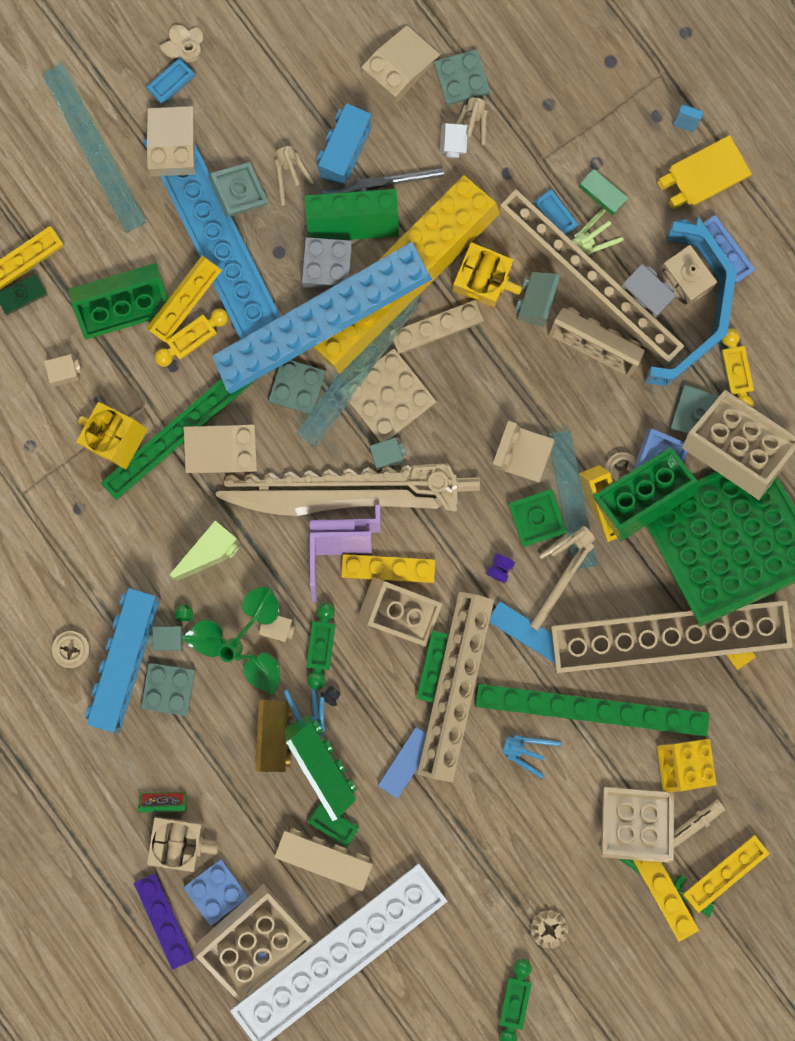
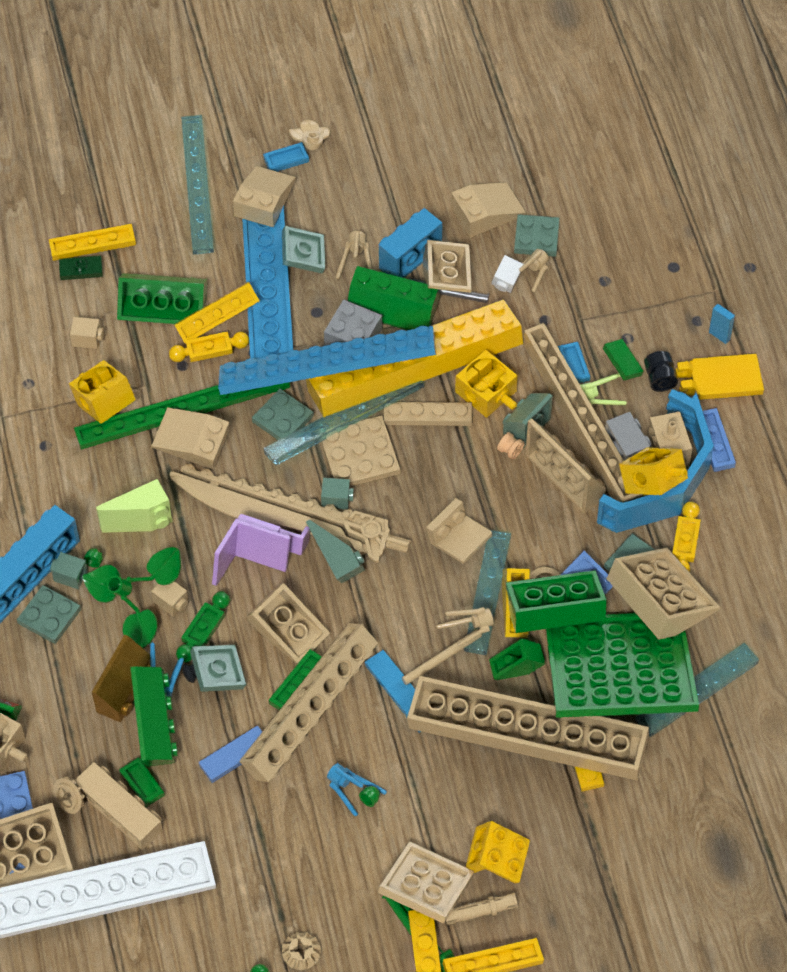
camera: 25 degrees right, 25 degrees down
yellow plate [341,554,435,583] -> none
green plate [475,684,710,736] -> none
dark purple wheel [485,553,516,584] -> none
green plate [508,489,567,548] -> none
none -> tan gear [53,776,85,814]
none -> sand green plate [190,645,246,692]
none -> sand green slope [306,520,365,583]
none -> green hinge [359,786,380,807]
none -> tan slope [423,240,472,293]
none -> green slope [489,639,545,681]
none -> light nougat wheel [497,432,525,460]
none -> yellow piece [619,447,688,495]
none -> black wheel [644,351,678,392]

